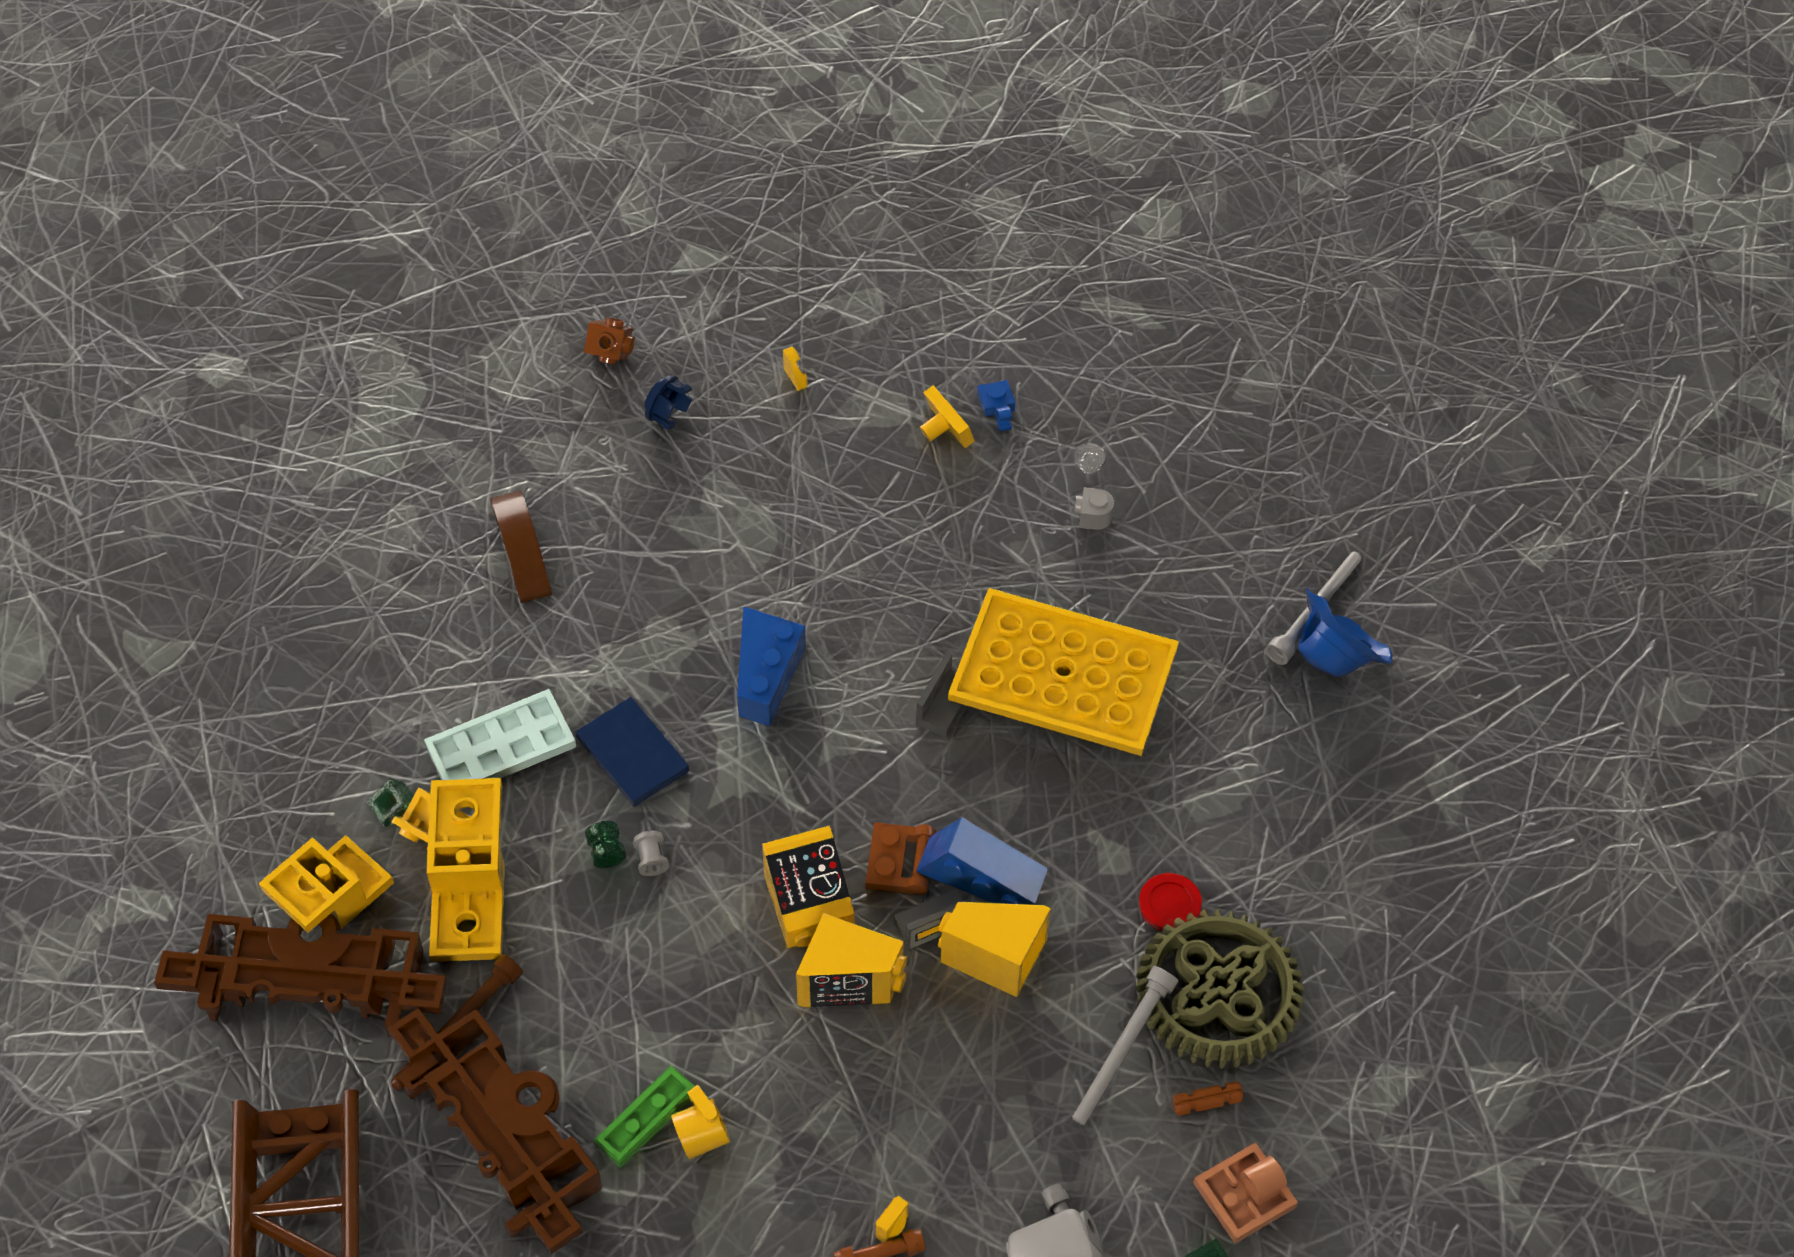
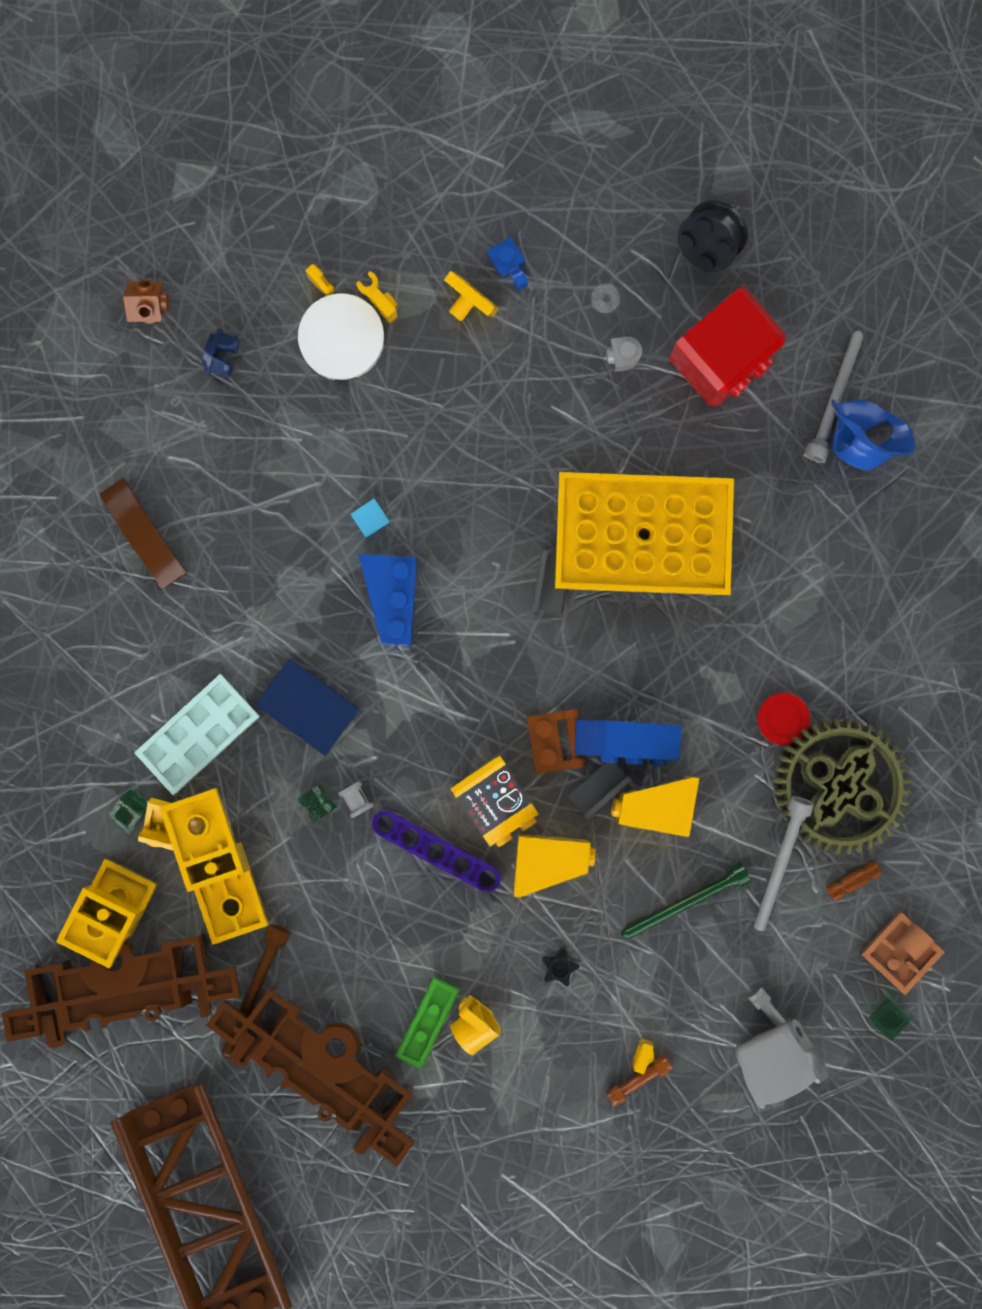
camera: 10 degrees left, 30 degrees up
none -> white tile [298,293,384,380]
none -> medium azure tile [350,499,391,539]
none -> yellow plate [356,271,398,324]
none -> dark purple beam [372,810,501,892]
none -> black plate [542,948,579,986]
none -> dark green piece [621,862,751,939]
none -> red plate [668,286,785,406]
none -> black wheel [678,200,748,272]

